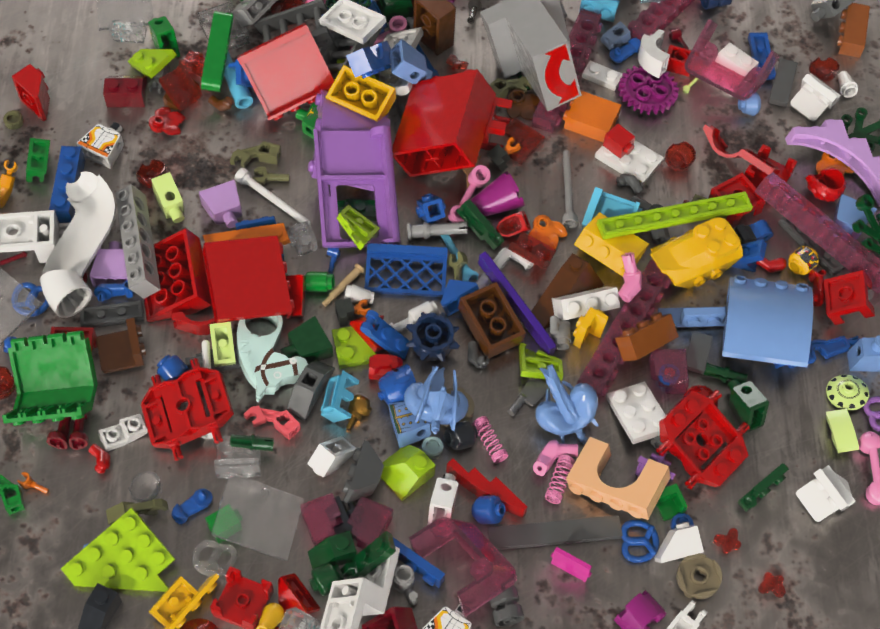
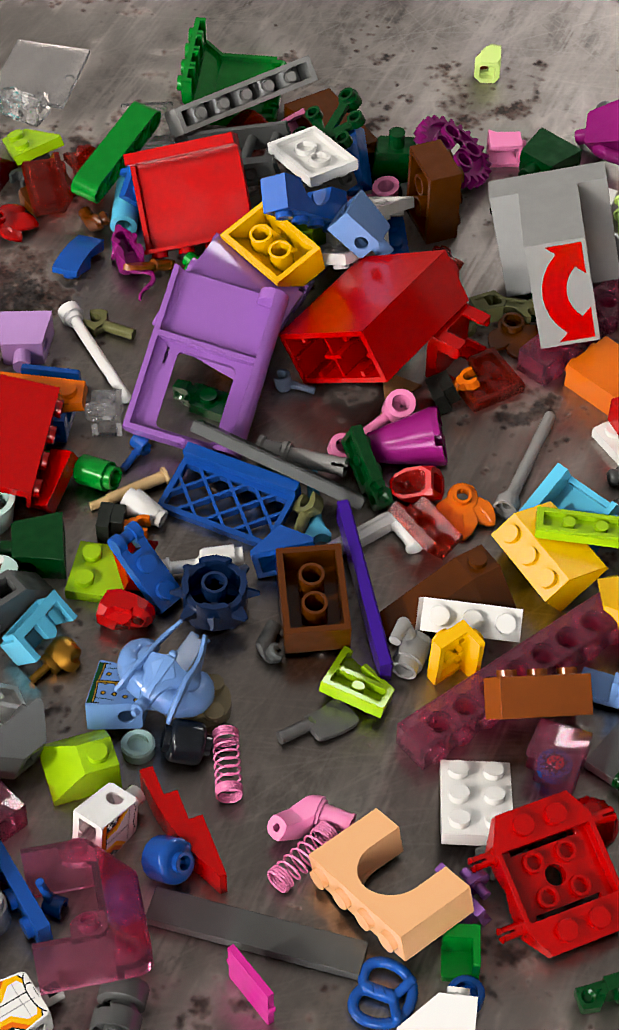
camera: 25 degrees right, 10 degrees down
green torso [148,16,180,58] -> none
olive piece [230,141,282,168] -> none
lime wing [336,205,380,250] -> none
blue helmet [377,364,416,406] -> none
blue brick [416,193,446,223] -> none
medium blue hair [535,364,599,445] -> none
bright pink arm [618,252,642,302] -> none
none -> blue hand [35,878,68,919]
none -> blue slope [52,235,104,279]
none -> magenta animal [111,224,156,301]
none -> dark orange piece [123,259,176,273]
none -> dark grey tile [190,419,368,510]
none -> sand blue hand [274,369,316,394]

